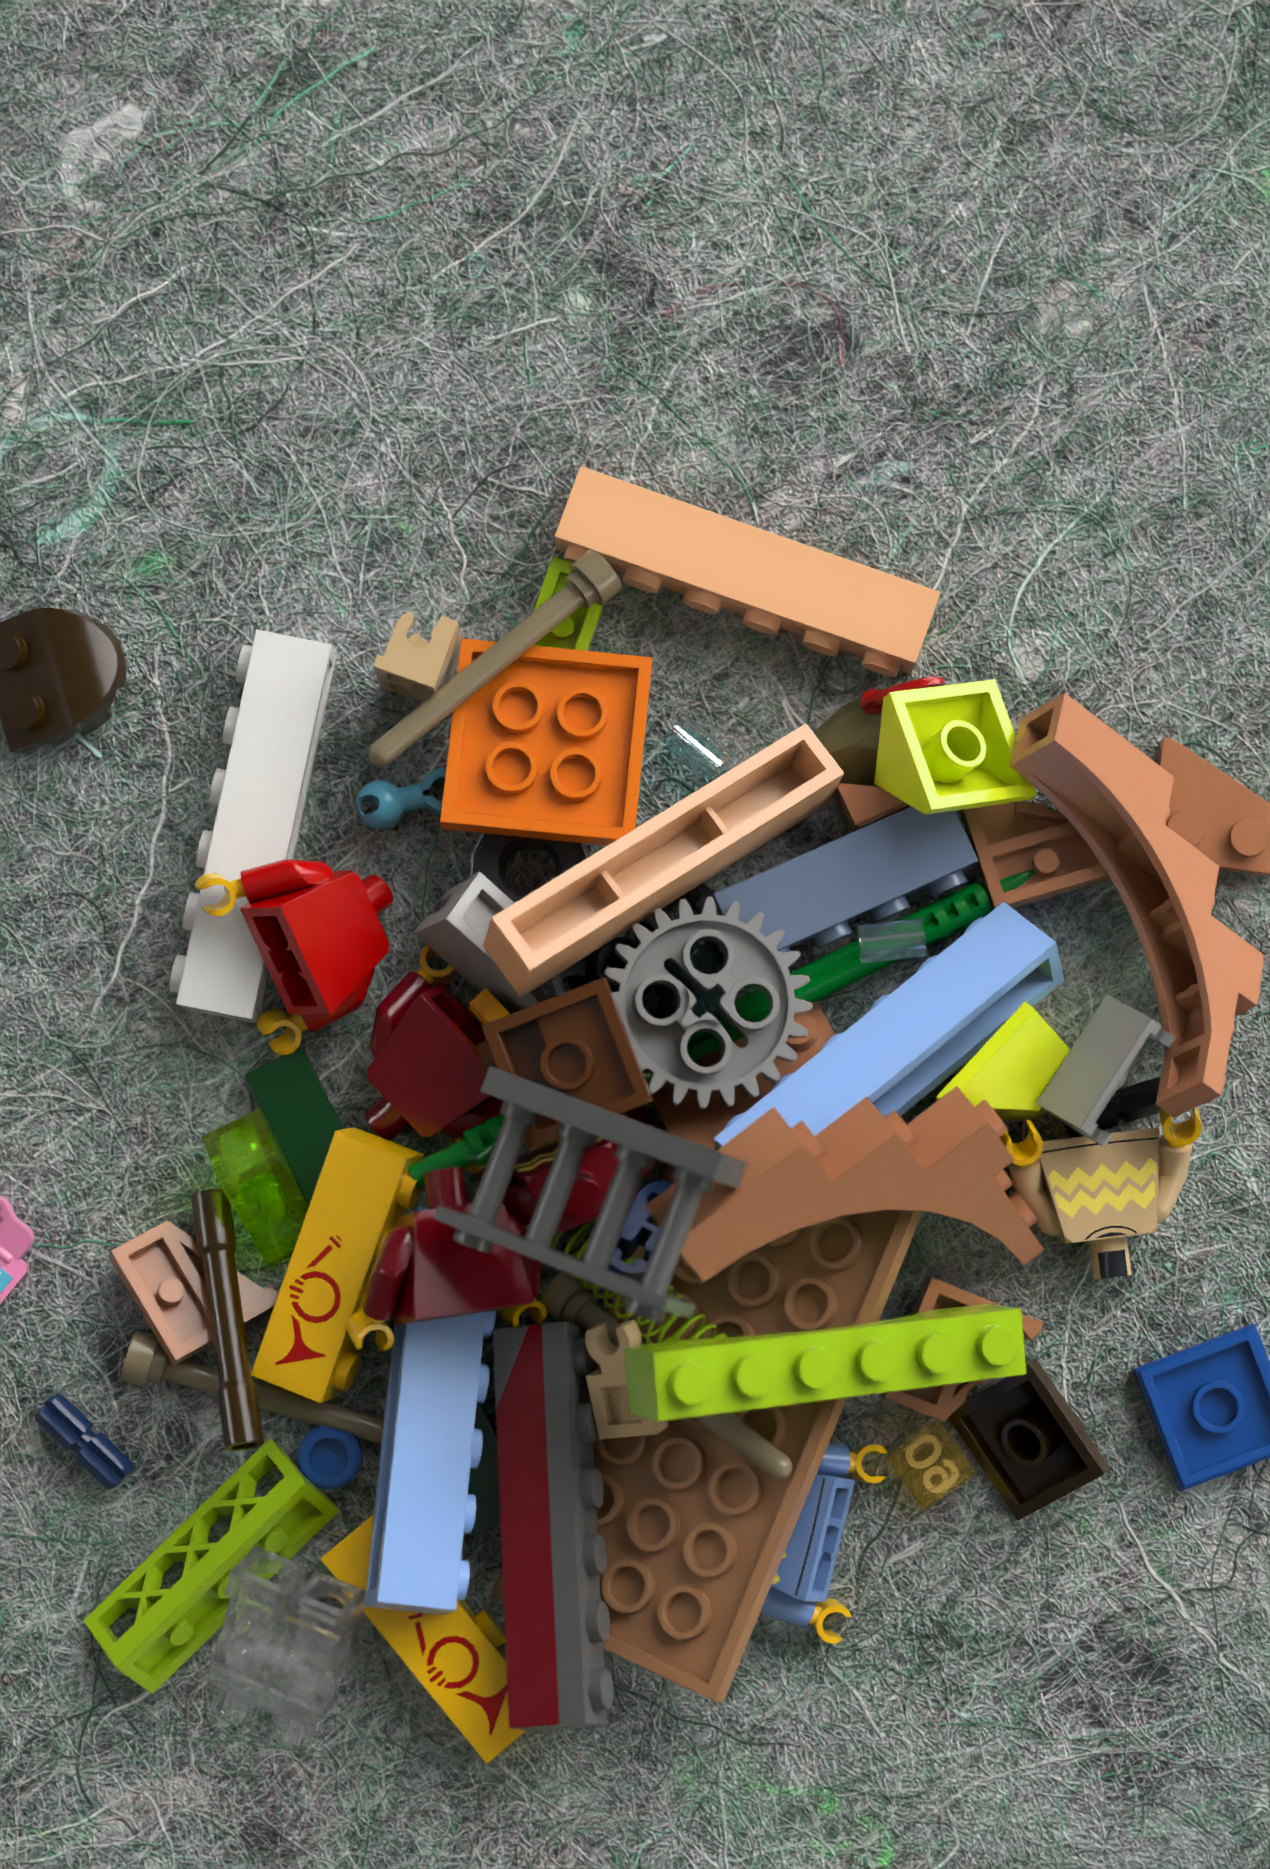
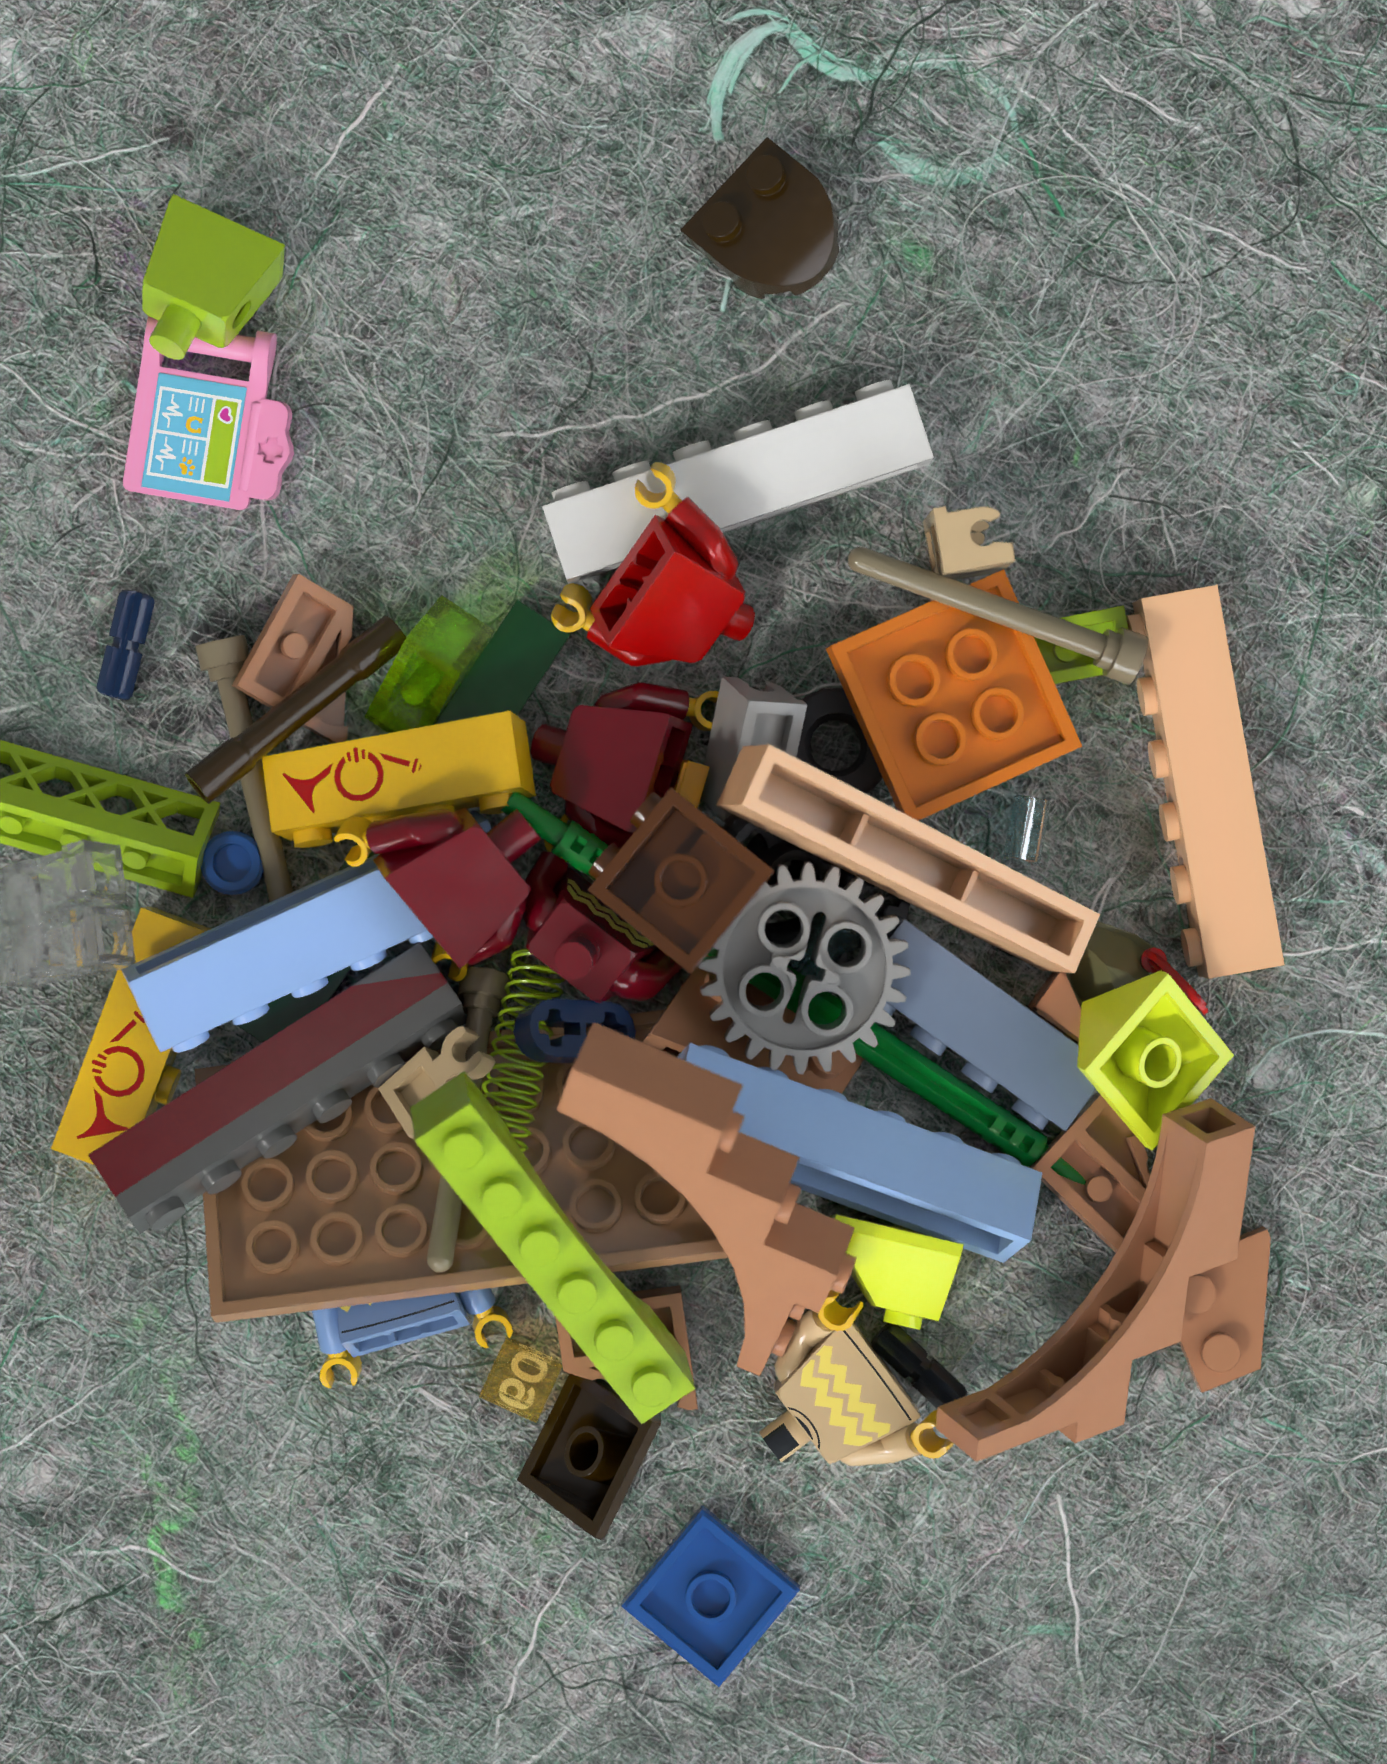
camera: 60 degrees right, 5 degrees up
medium azure arm [356,768,446,829] -> none
dark grey fence [433,1066,748,1323] -> none
clear light blue piece [857,912,927,963] -> none
light grey hinge [1036,995,1176,1147] -> none

